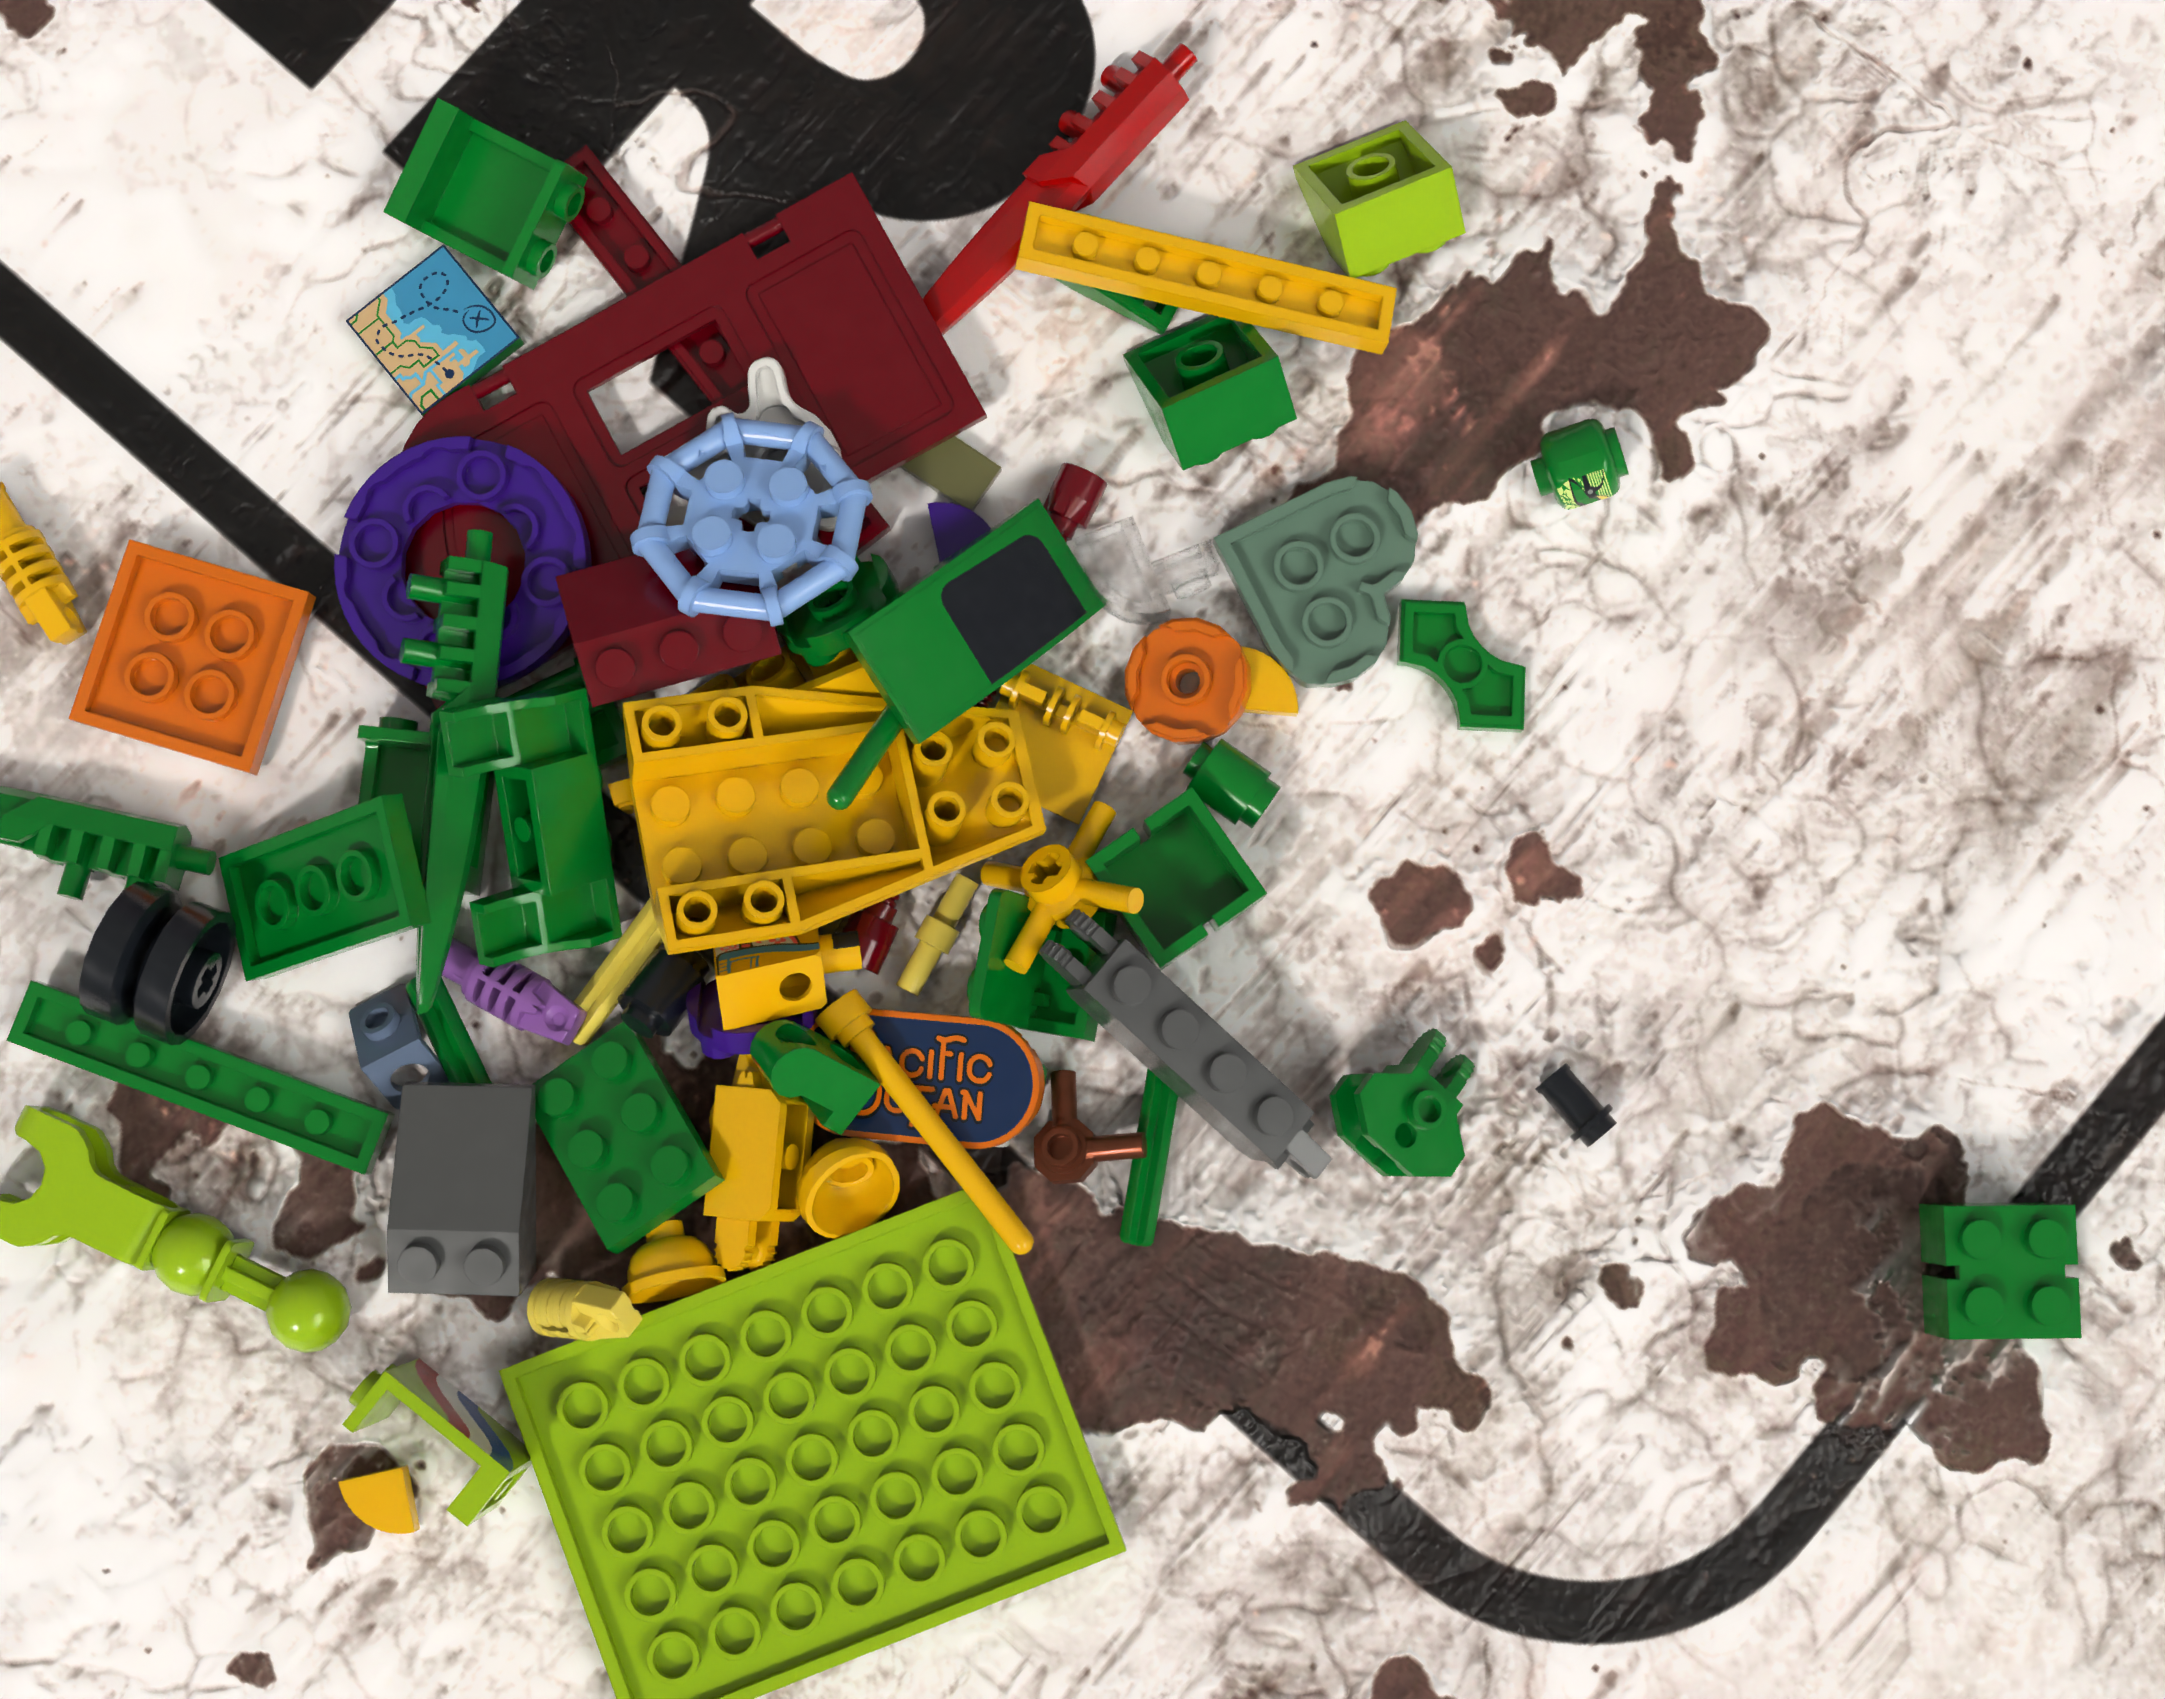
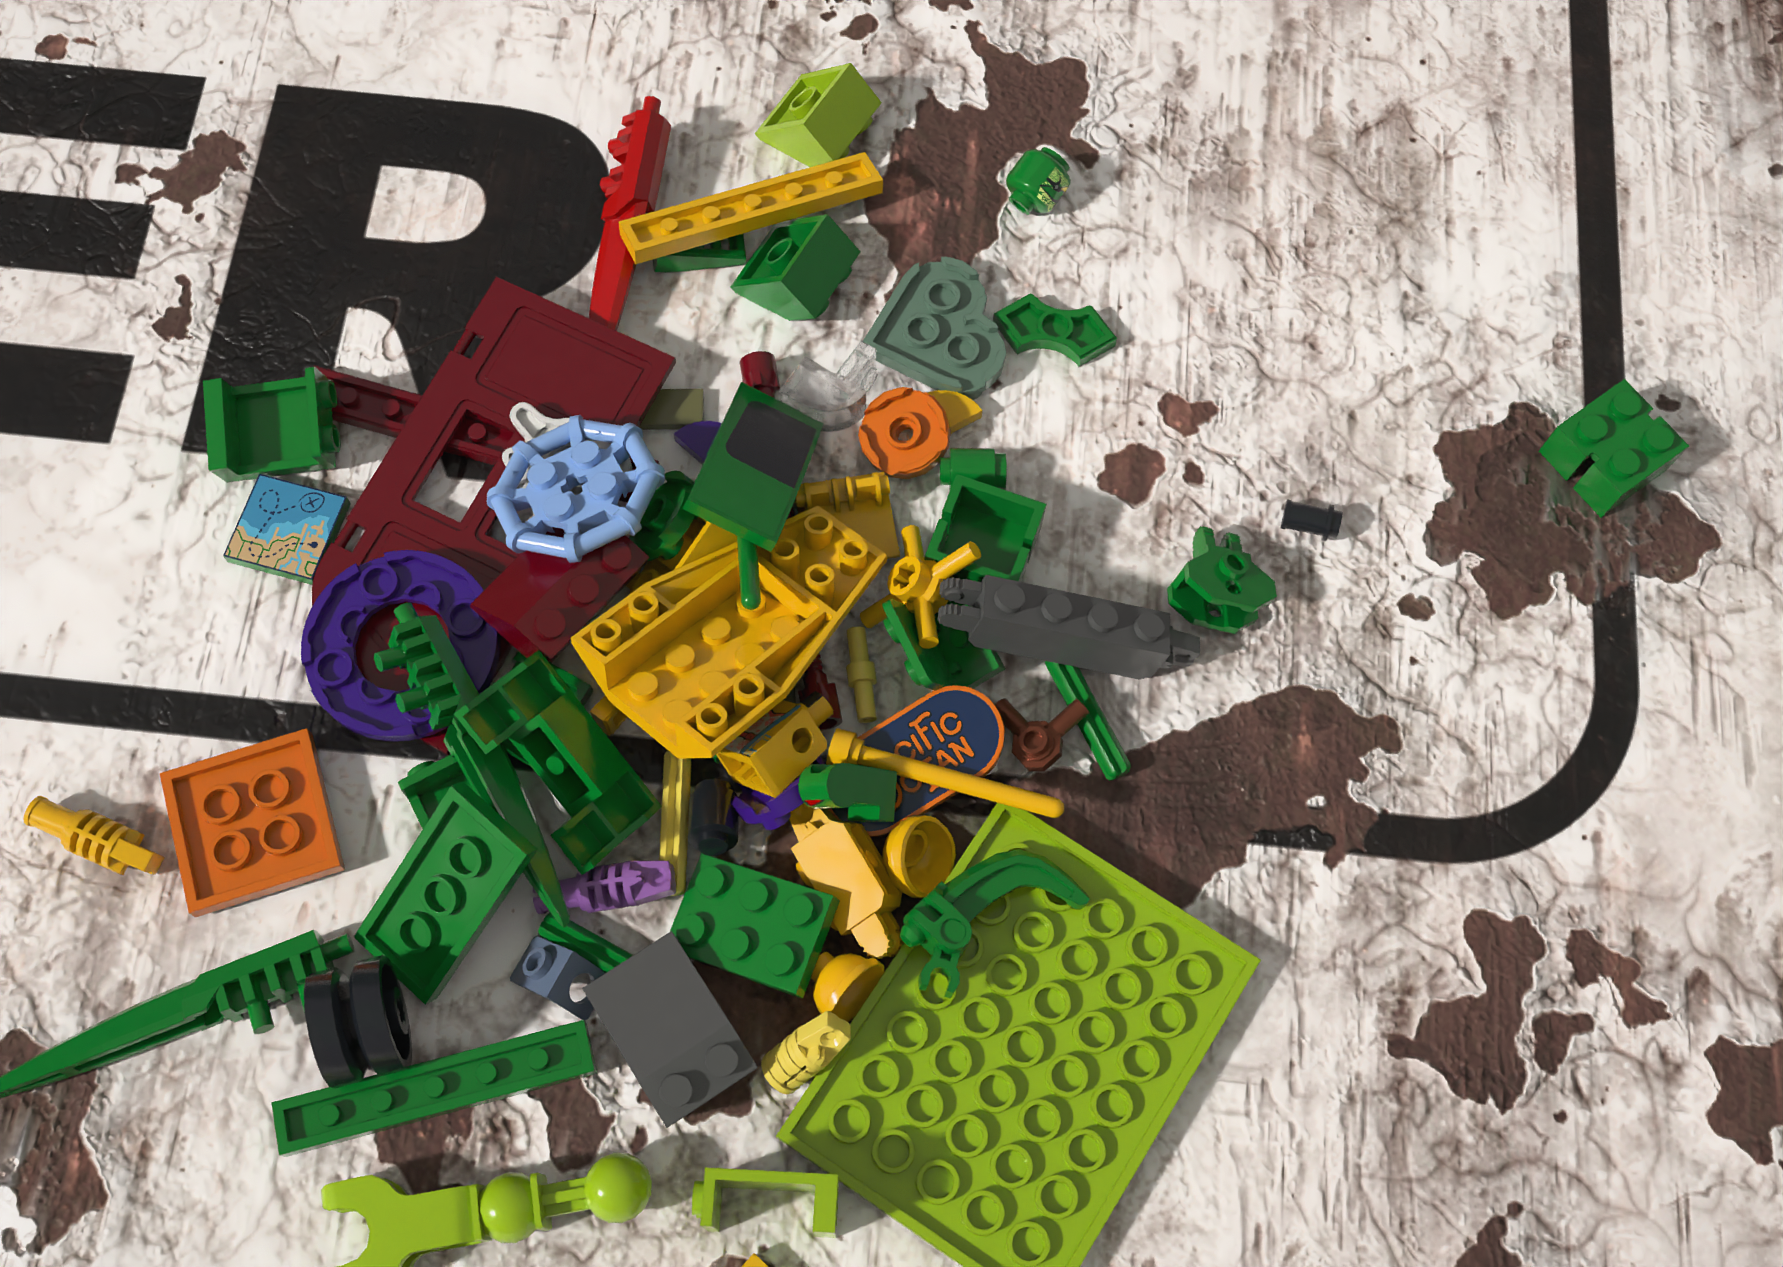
camera: 40 degrees left, 15 degrees down
none -> green piece [900,849,1090,999]

